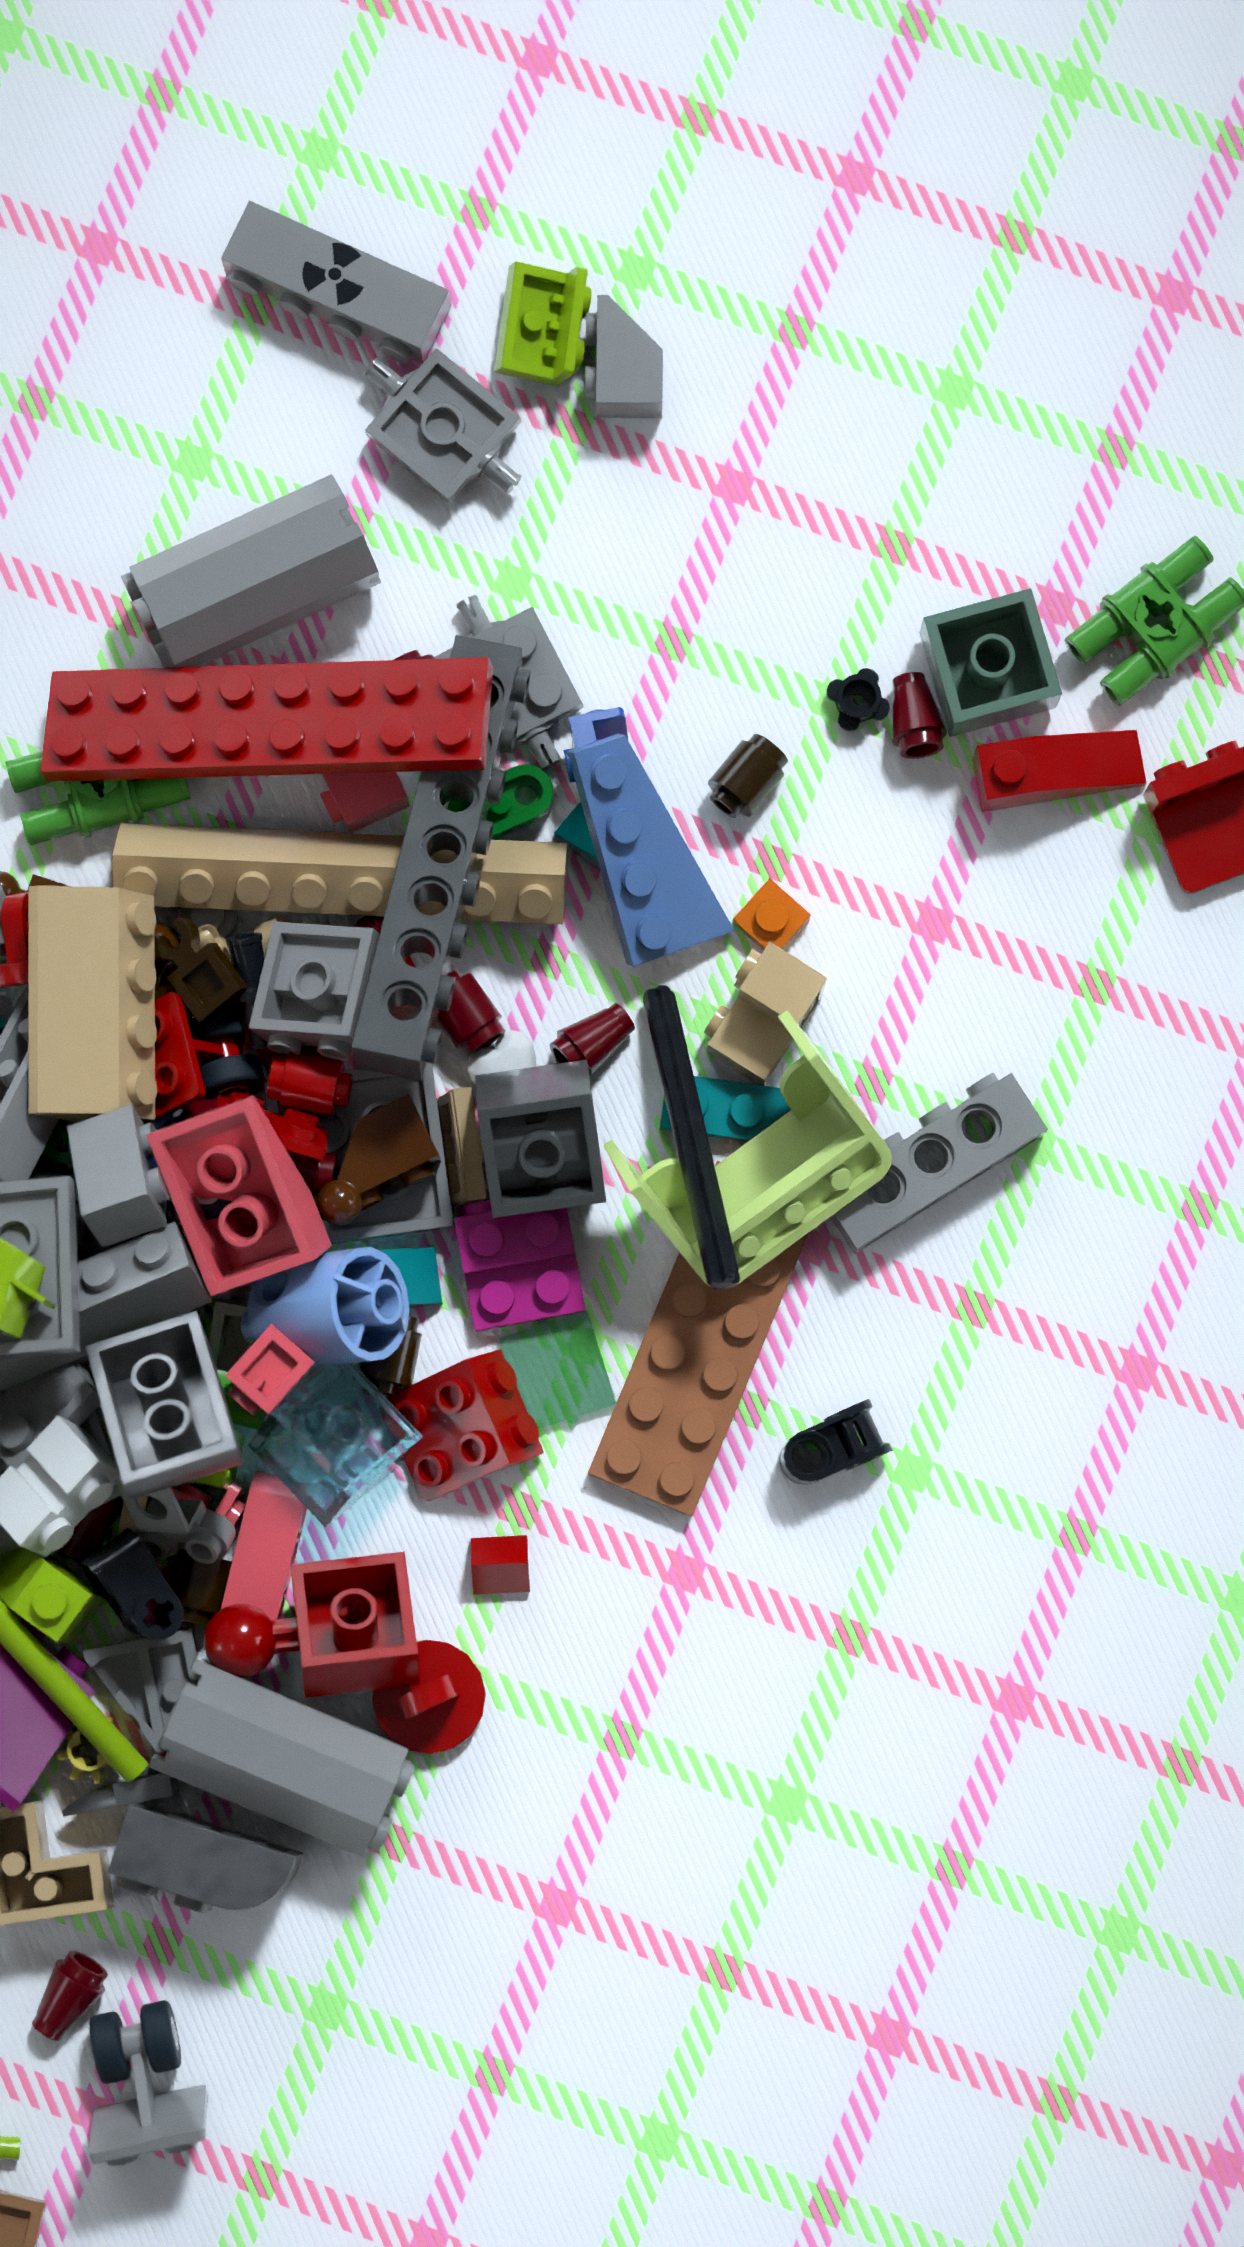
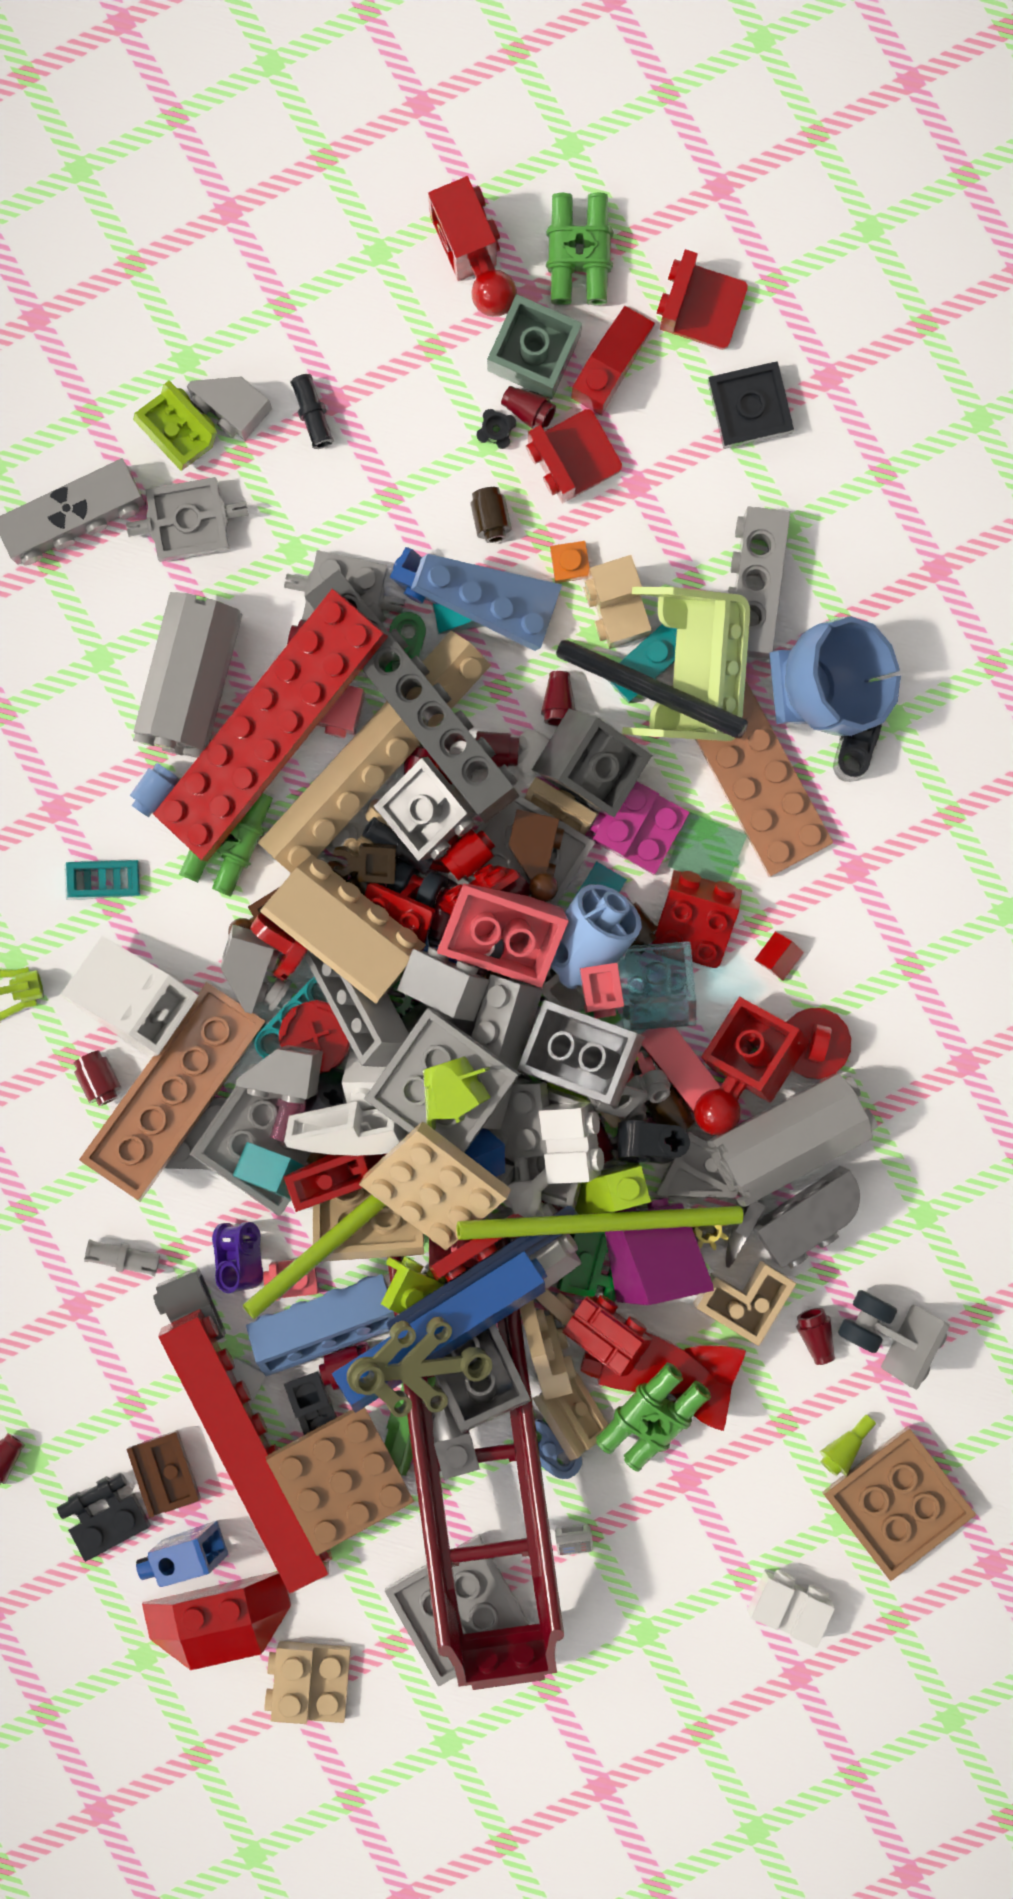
camera: 50 degrees left, 5 degrees up
none -> medium blue brick [129,763,180,818]
none -> black pin [290,374,334,450]
none -> red brick [428,176,517,317]
none -> red bracket [525,409,622,504]
none -> black plate [707,361,794,449]
none -> medium blue plate [769,616,901,736]

